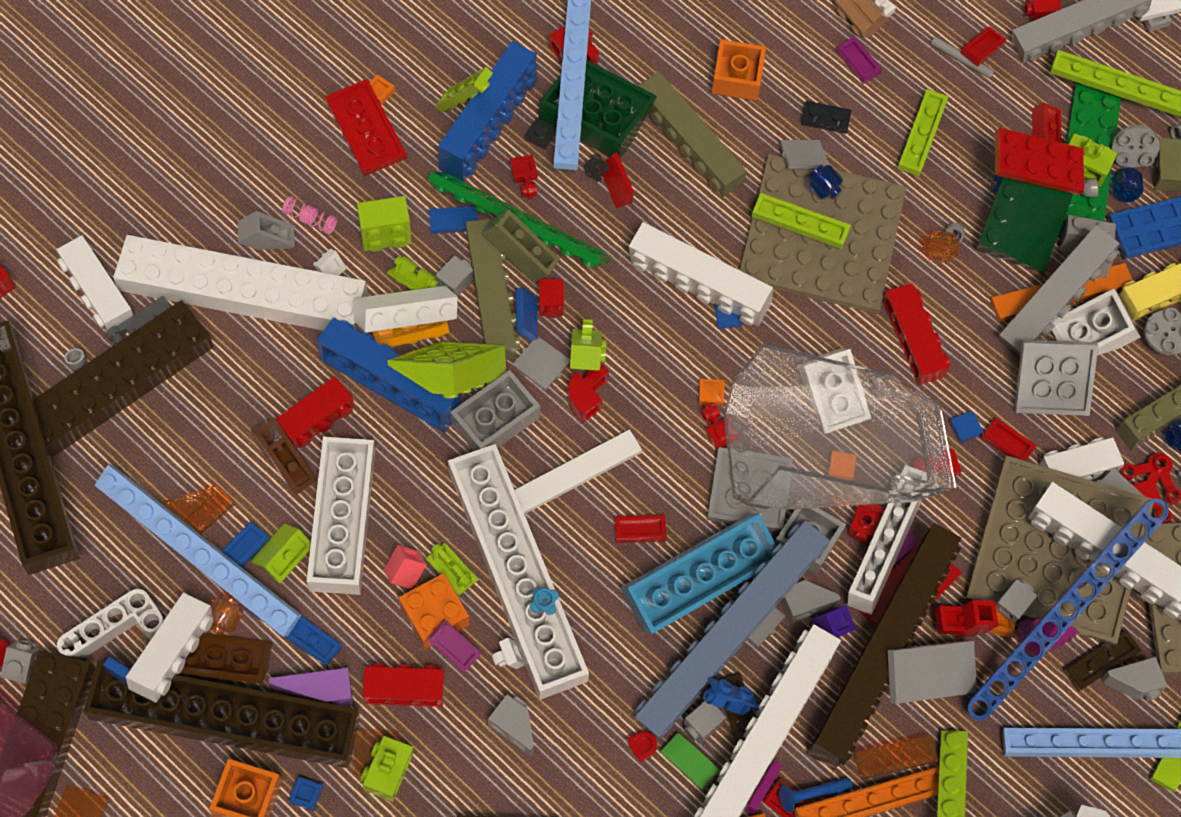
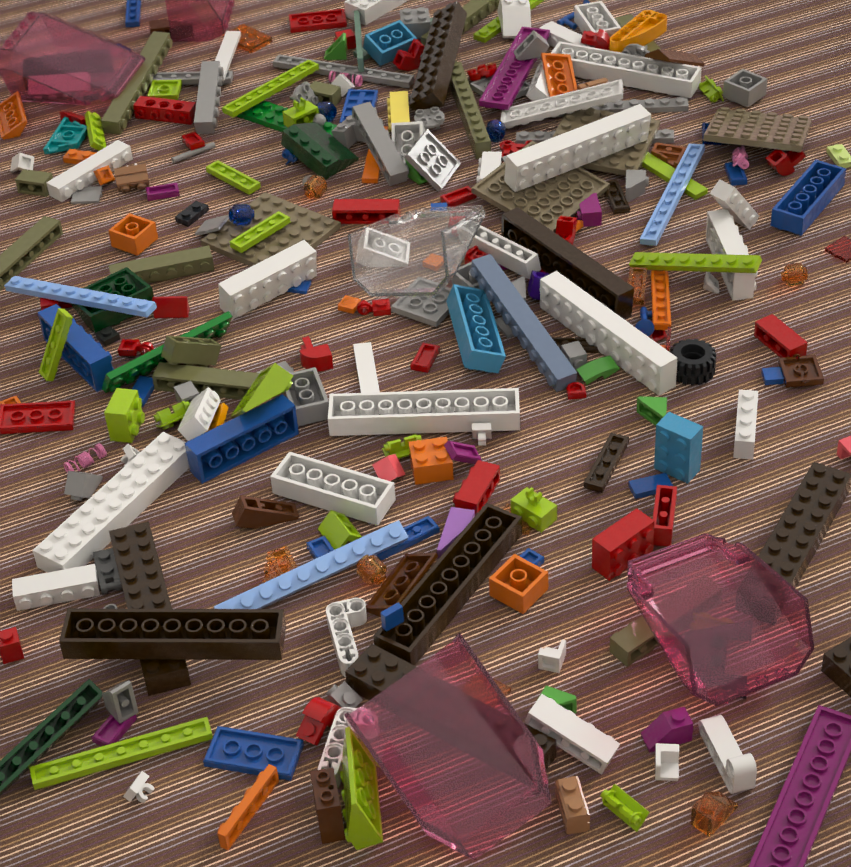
camera: 60 degrees left, 25 degrees down
white brick [126,593,213,702] -> none
red brick [276,376,355,450] -> none
light grey slope [488,694,534,756] -> none
blue tile [516,287,538,341] -> none
dark azure plate [530,587,559,615] -> none
red brick [539,279,564,318] -> none
lime brick [570,319,606,371] -> none
clear smoke plate [584,153,609,182] -> none
blue hinge [703,677,759,715] -> none
light grey tile [888,640,977,704] -> none
blue beam [968,498,1169,720] -> none
red plate [995,128,1084,195] -> none
light grey brick [996,579,1038,624] -> none
red slope [1032,103,1061,142] -> none

